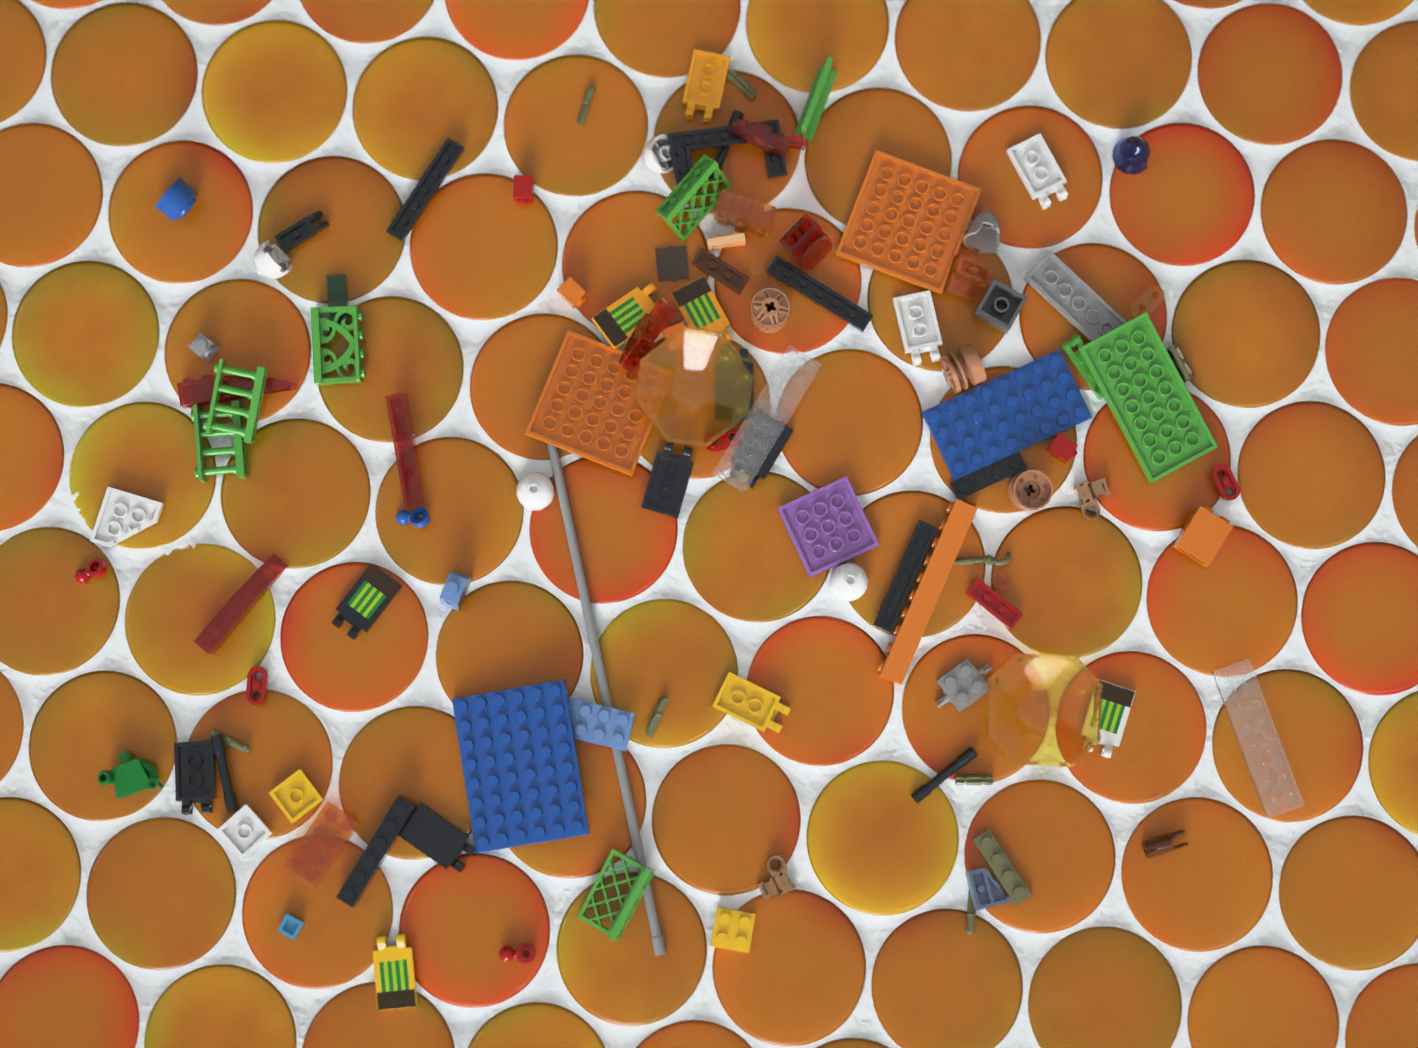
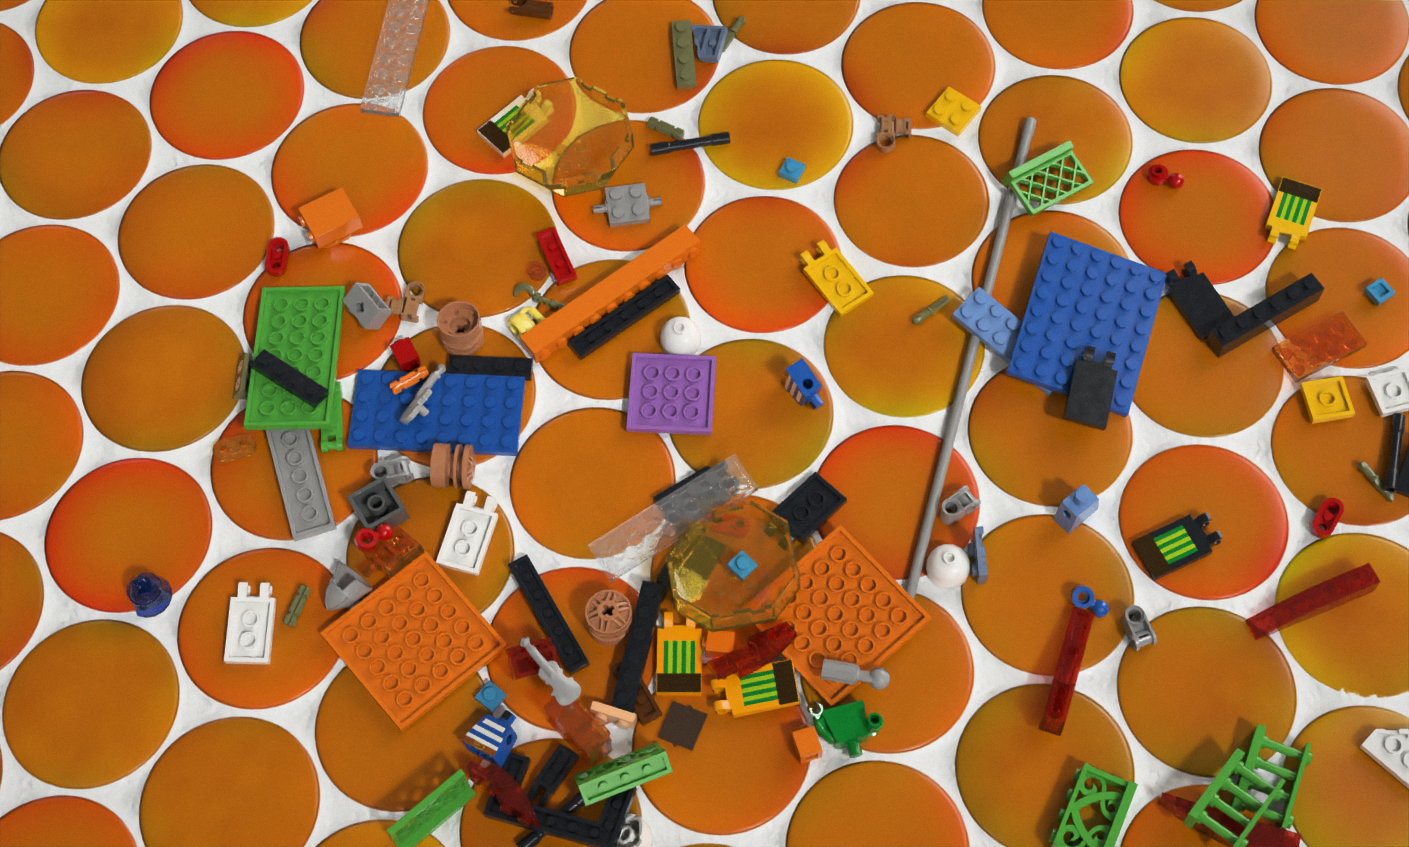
camera: 150 degrees left, 20 degrees down
none -> black plate [250,349,329,408]
none -> olive axle [283,585,311,627]
none -> light grey brick [343,282,393,330]
none -> red plate [354,523,393,552]
none -> light grey piece [370,456,414,486]
none -> orange axle [389,365,429,394]
none -> light grey piece [399,364,446,424]
none -> torso [461,710,517,768]
none -> dark azure plate [475,680,507,713]
none -> light yellow piece [507,307,546,338]
none -> light grey piece [520,637,581,706]
none -> black hinge [526,743,580,807]
none -> black plate [611,580,665,713]
none -> dark azure plate [726,550,758,582]
none -> dark azure plate [779,157,806,184]
none -> blue torso [781,358,824,411]
none -> green torso [807,700,883,758]
none -> light grey piece [821,659,890,690]
none -> light grey piece [939,485,981,525]
none -> sand blue wing [967,526,988,584]
none -> black tile [1063,345,1118,431]
none -> light grey piece [1121,605,1157,652]

